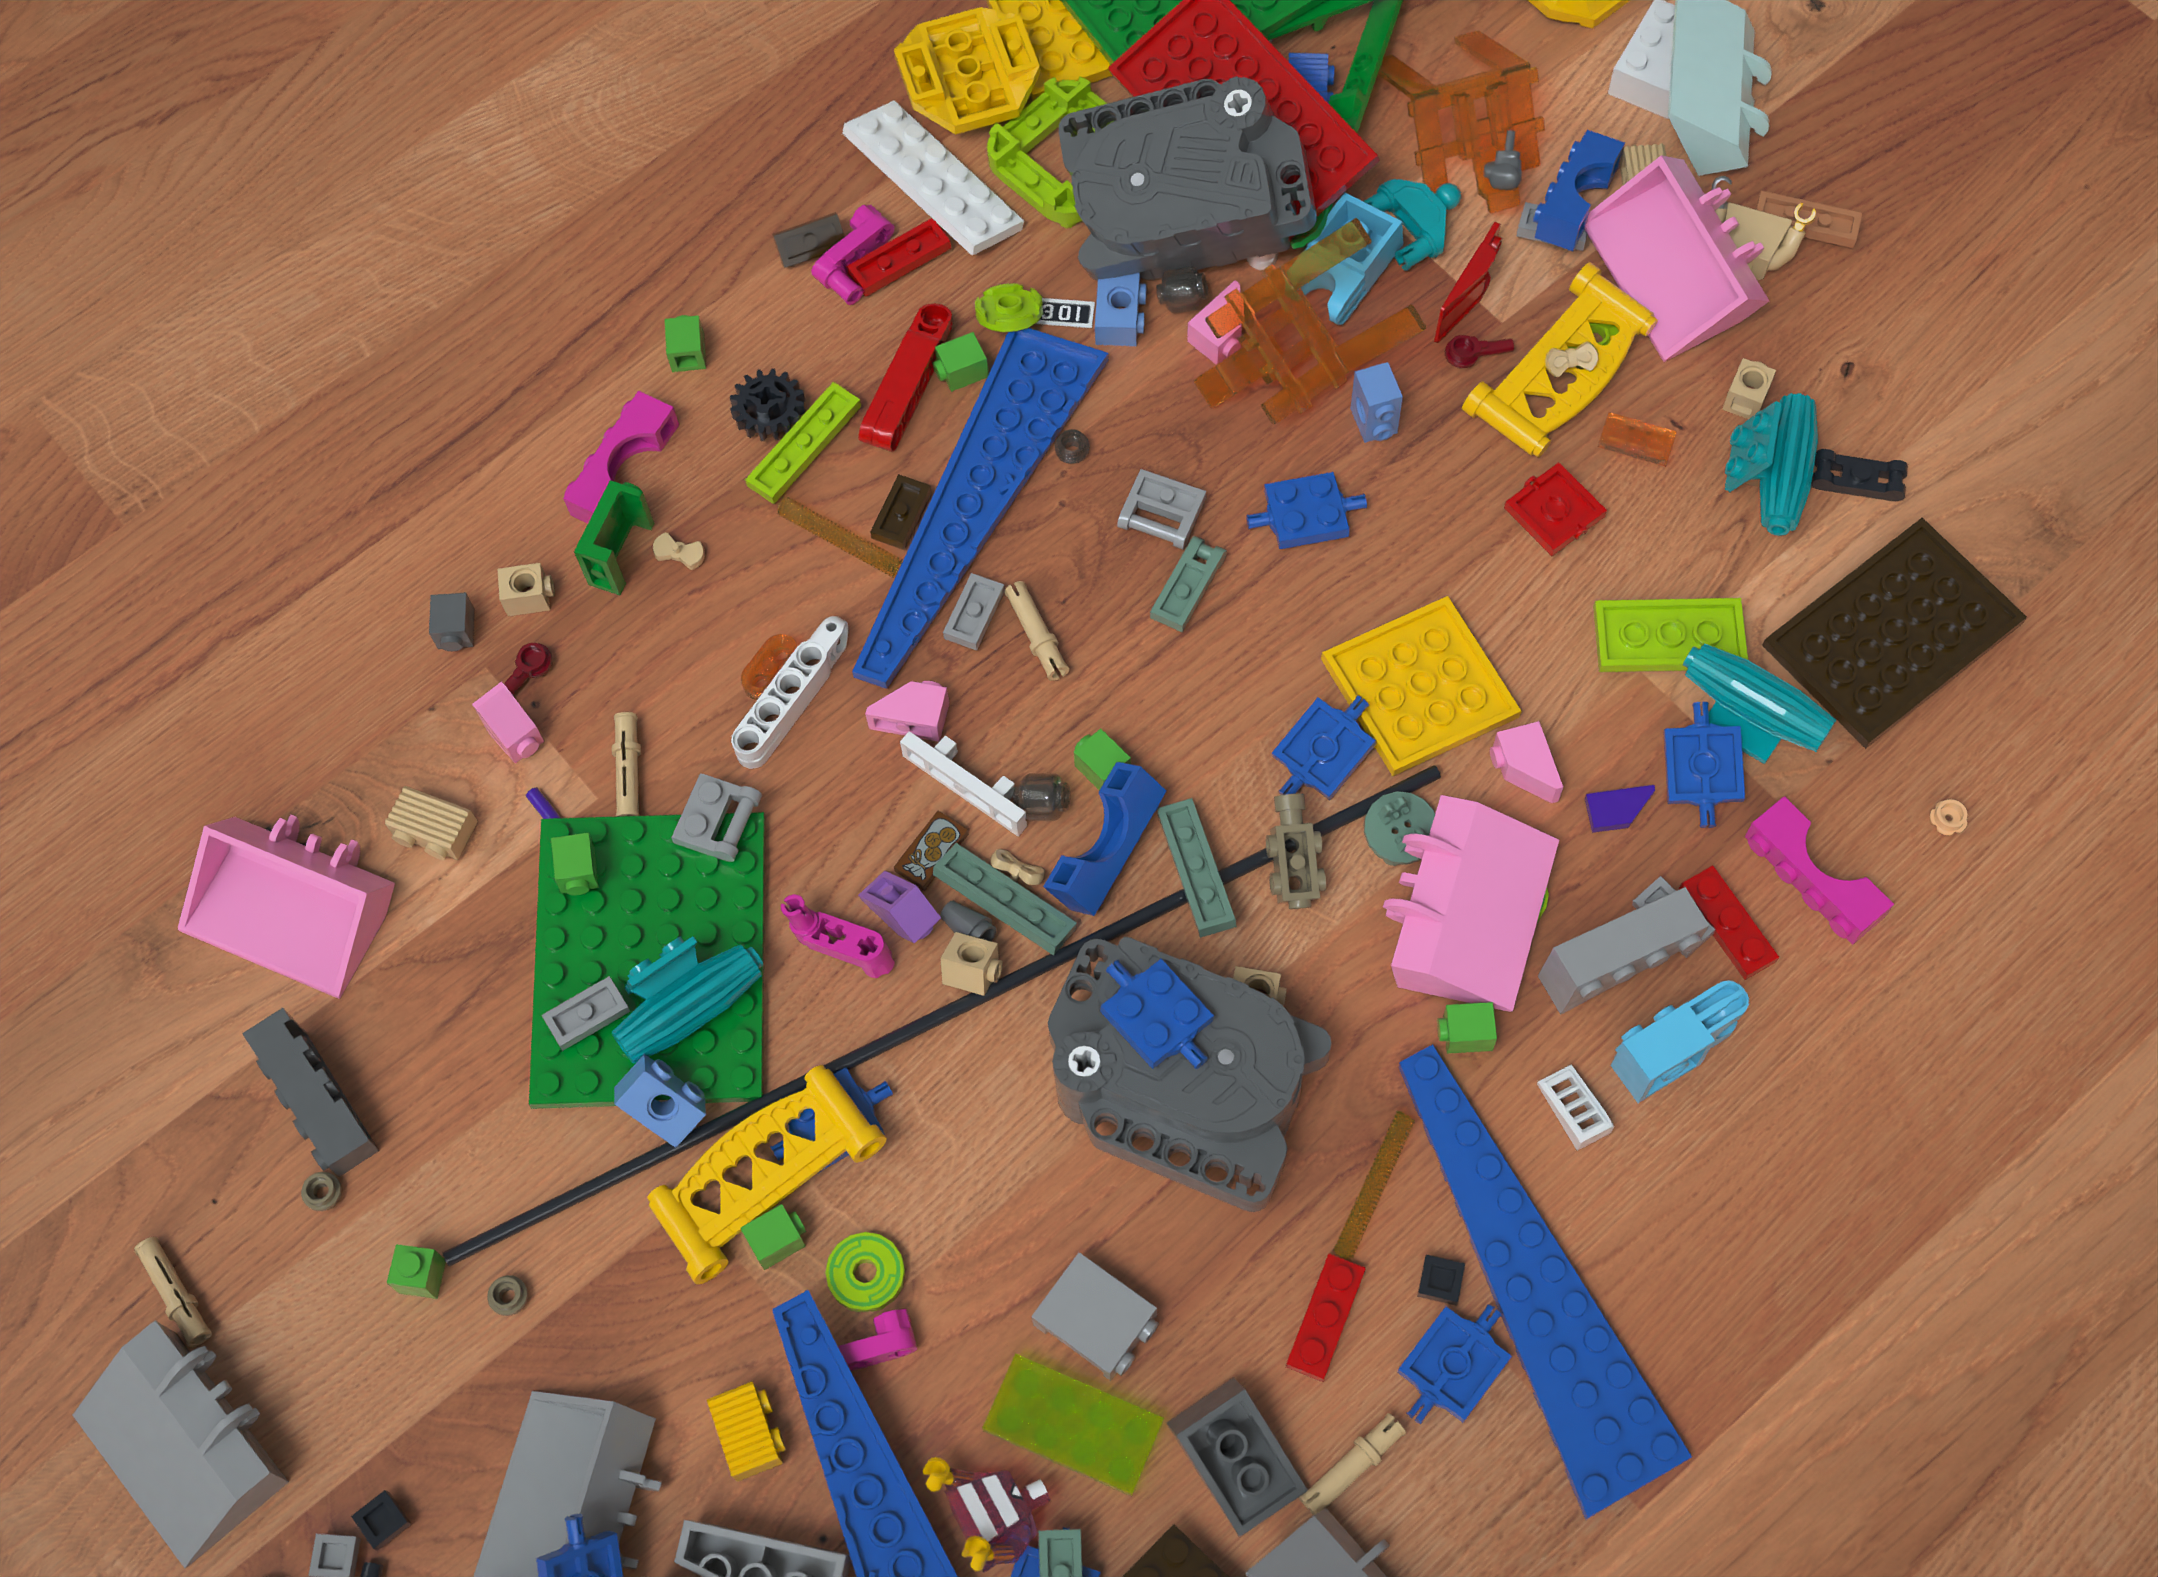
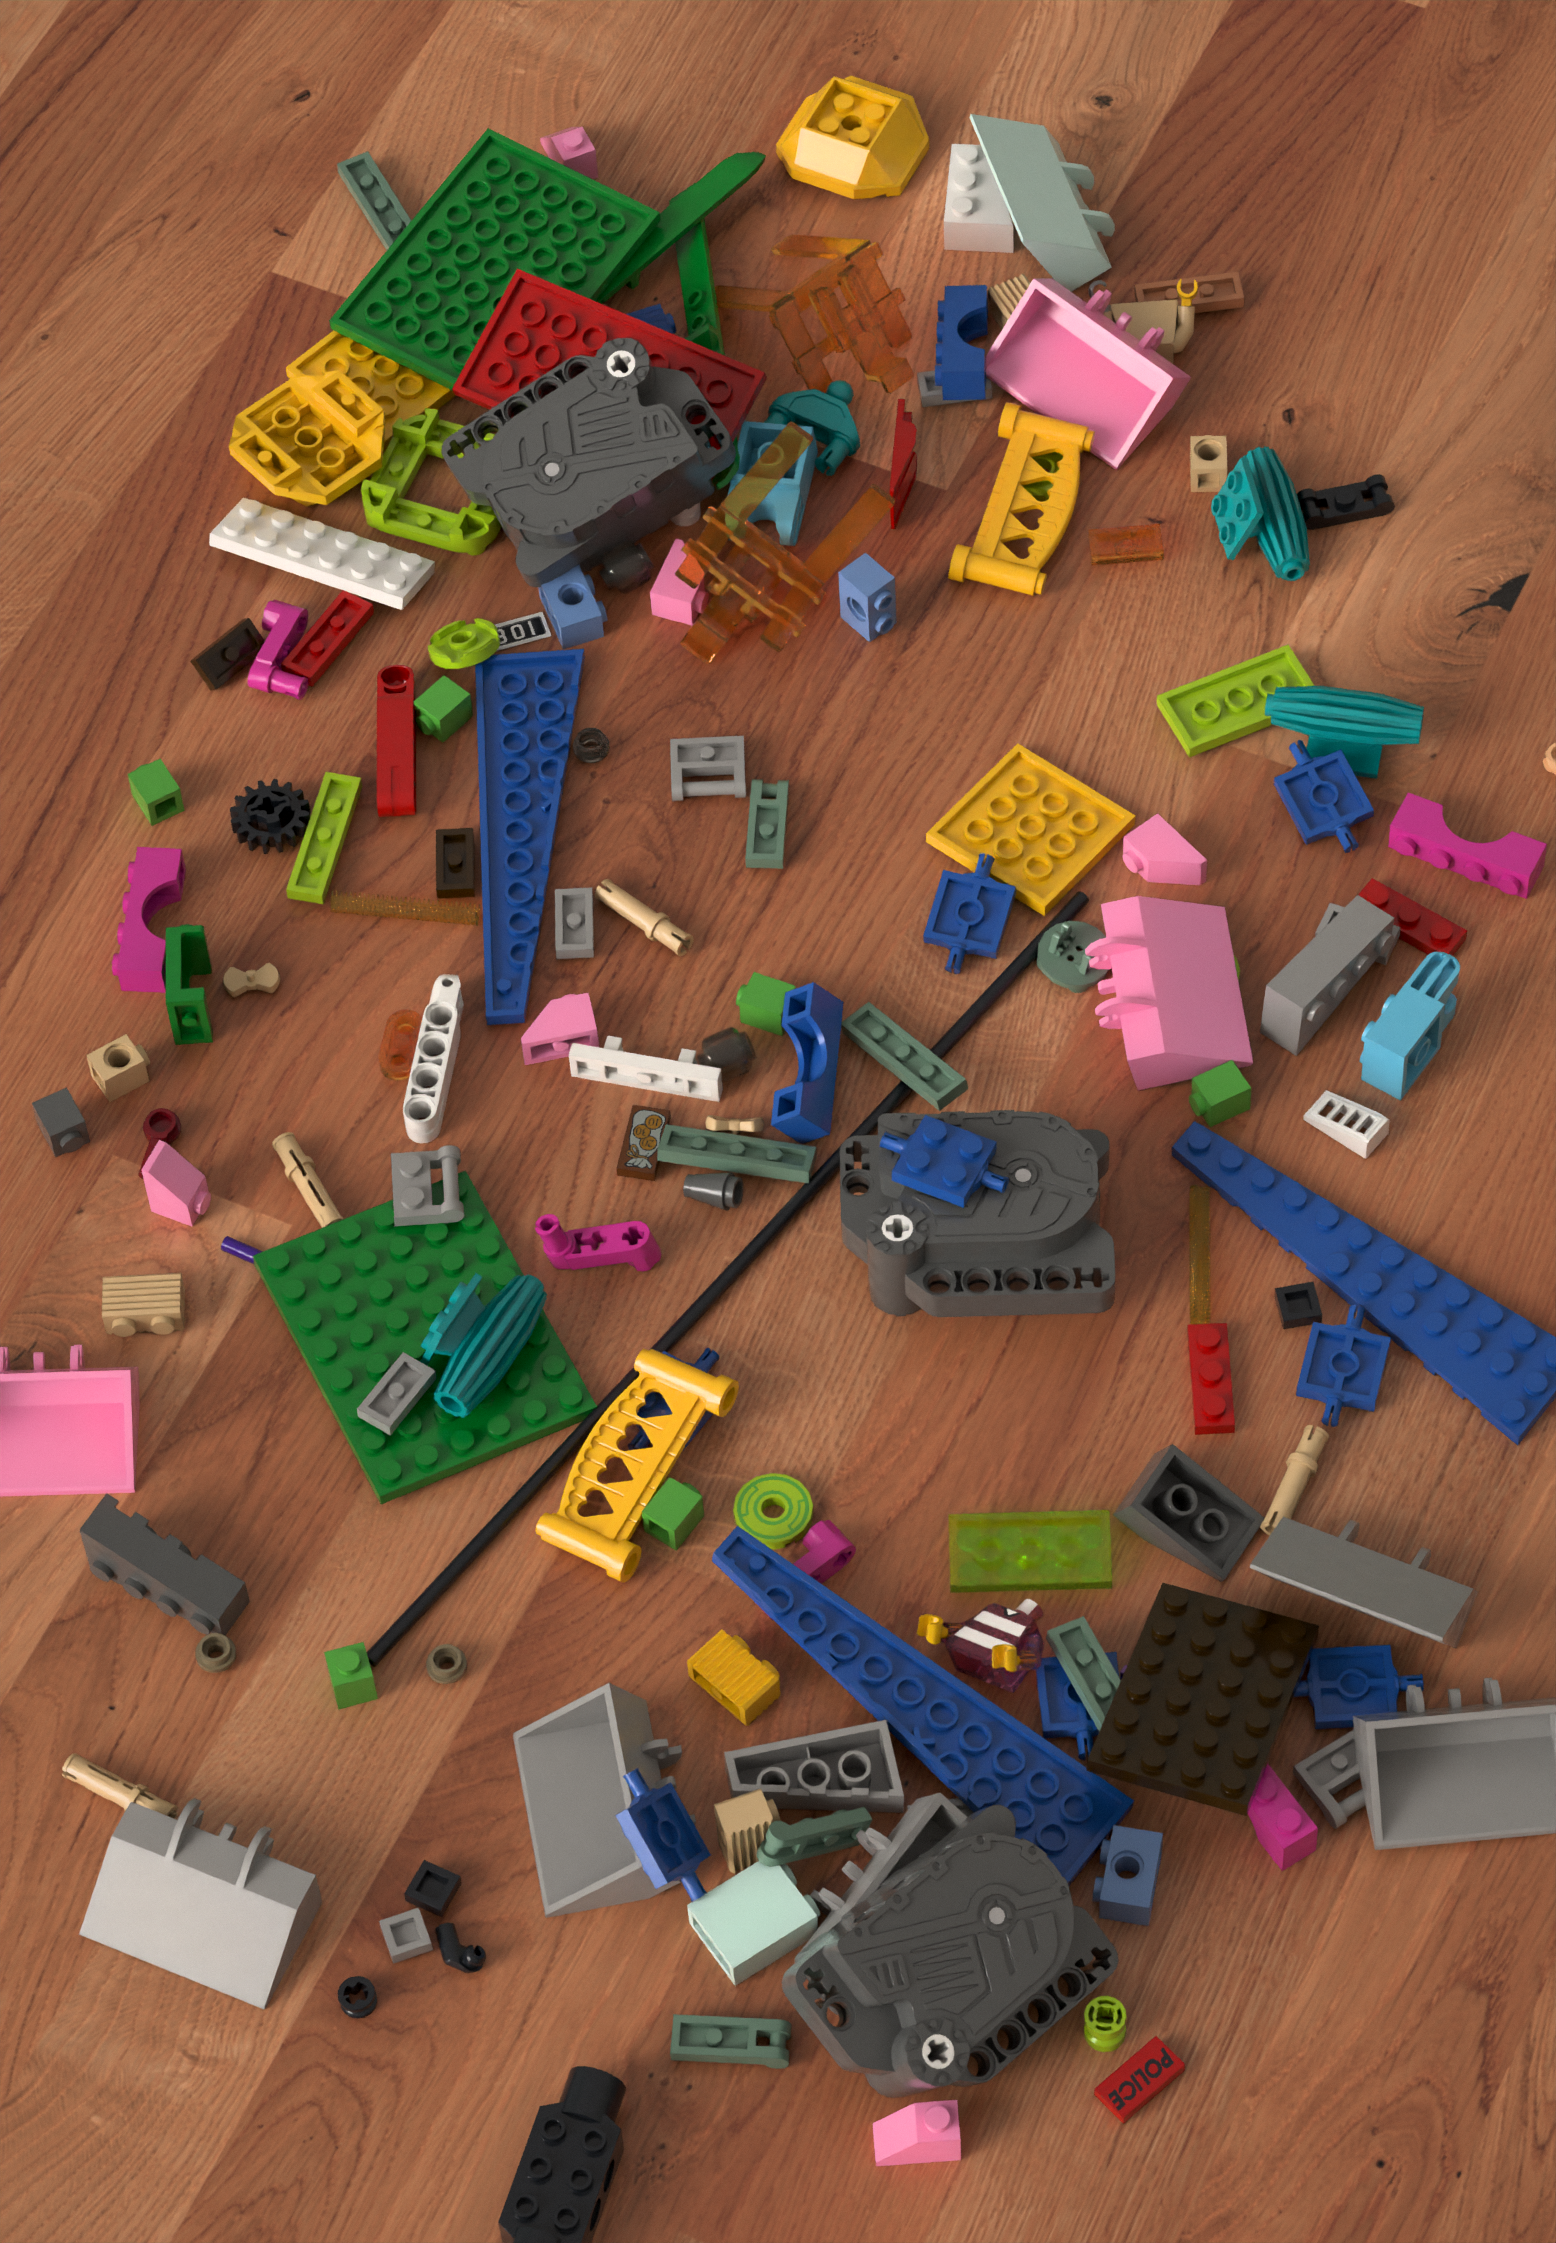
camera: 25 degrees left, 10 degrees down
bright green brick [551,832,599,895] -> none
medium blue brick [614,1054,706,1148] -> none
medium lavender slope [858,871,941,943] -> none
tan brick [941,932,1003,996] -> none
light grey panel [1031,1252,1159,1381] -> none
blue plate [1246,472,1367,550] -> none
dark tan brick [1266,794,1326,909] -> none
dark red plate [1445,335,1514,368] -> none
dark grey piece [1483,130,1522,190] -> none
red plate [1504,462,1607,556] -> none
tan piece [1545,341,1598,377] -> none
dark purple tile [1585,785,1655,833] -> none
dark brown plate [1762,518,2027,749] -> none

